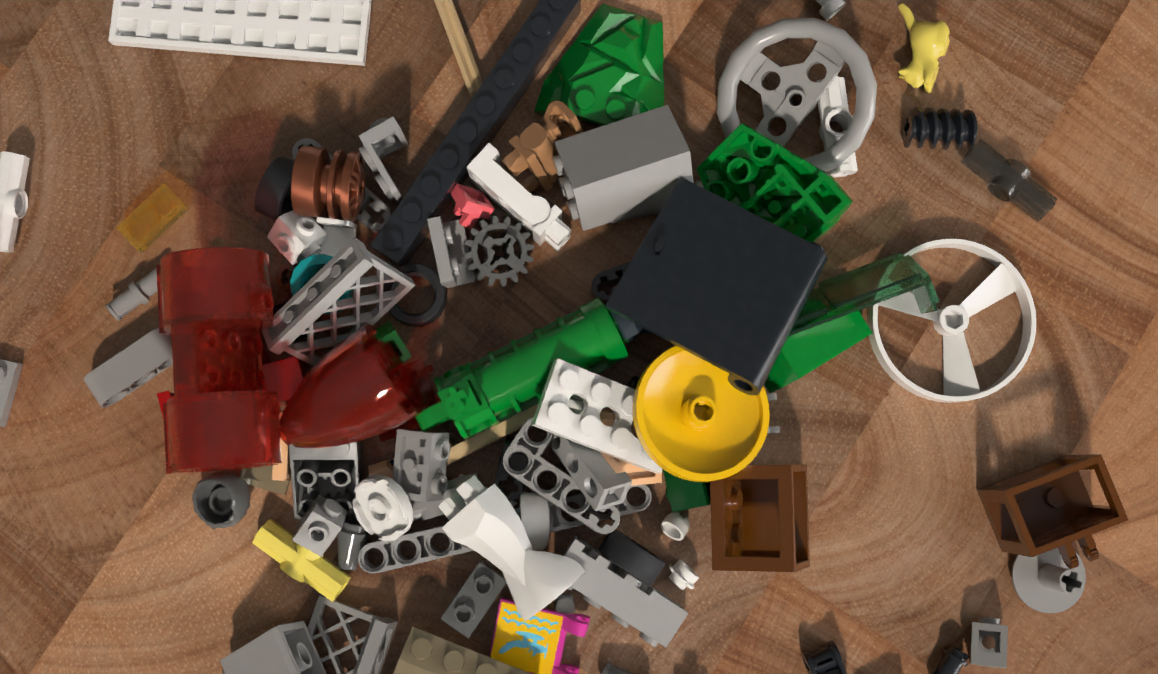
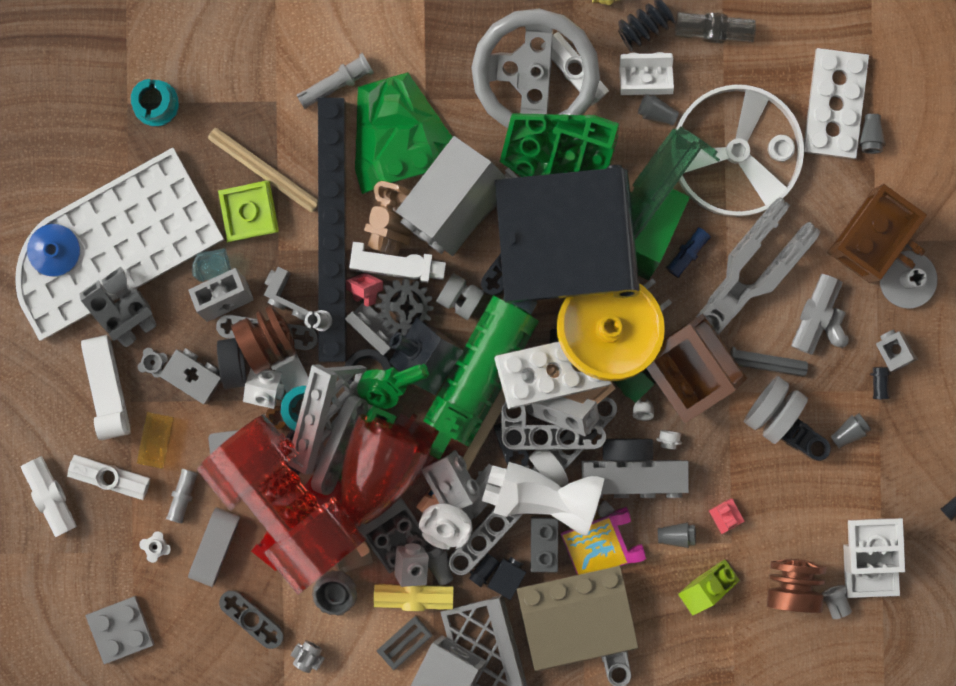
camera: 35 degrees left, 5 degrees up
none -> white piece [67,455,151,500]
none -> dark grey hips [79,267,157,347]
none -> white beam [81,334,131,441]
none -> light grey plate [138,348,168,377]
none -> white plate [140,531,171,563]
none -> light grey brick [160,348,222,404]
none -> light grey brick [188,268,254,322]
none -> clear light blue plate [192,248,232,282]
none -> lime tile [218,180,279,242]
none -> dark grey beam [219,590,284,649]
none -> light grey gear [290,640,325,673]
none -> light grey pin [304,310,332,331]
none -> light grey beam [311,395,368,495]
none -> green piece [357,364,429,409]
none -> dark grey tile [376,615,433,671]
none -> black brick [389,318,464,395]
none -> light grey wheel [436,273,485,320]
none -> black pin [469,553,500,587]
none -> black brick [488,556,526,600]
none -> white bracket [619,52,674,95]
none -> dark grey cone [638,94,679,126]
none -> dark blue pin [666,227,711,278]
none -> light grey piece [696,197,820,335]
none -> dark grey axle [730,346,808,377]
none -> light grey wheel [744,376,808,444]
none -> white tile [768,135,795,162]
none -> light grey piece [791,274,843,355]
none -> white plate [804,48,869,159]
none -> light grey arm [825,308,849,348]
none -> dark grey cone [859,114,886,154]

